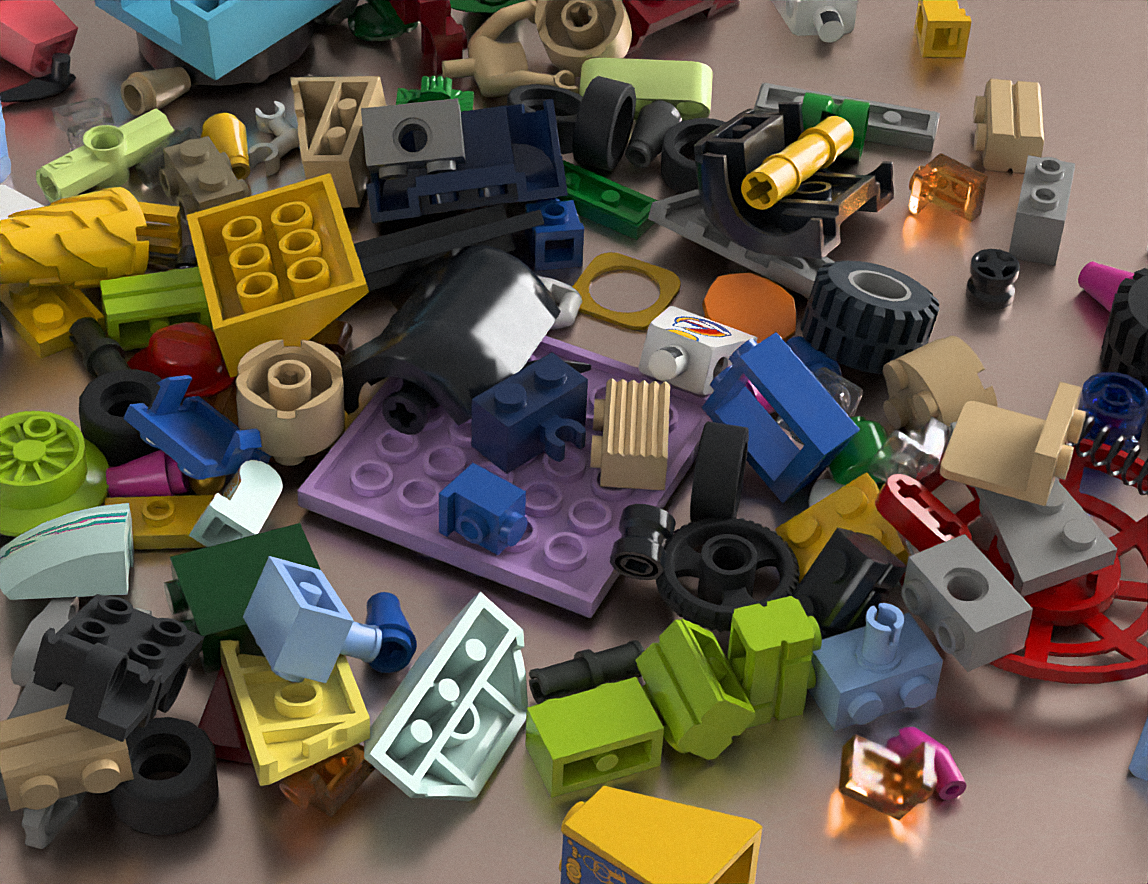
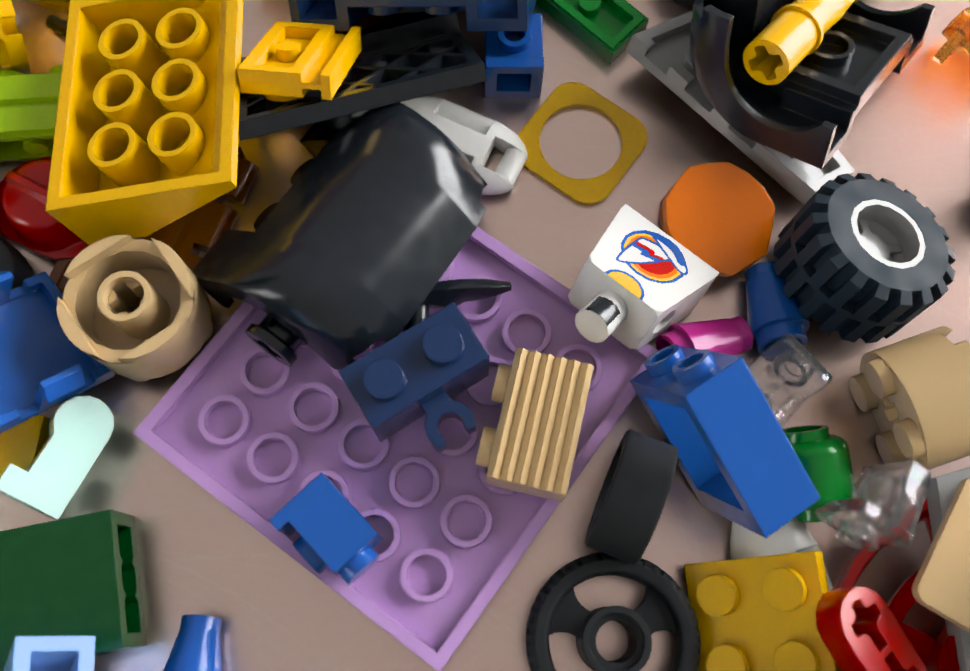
camera: 10 degrees right, 30 degrees up
black wheel [610,504,676,580] -> none
none -> yellow plate [237,21,362,102]

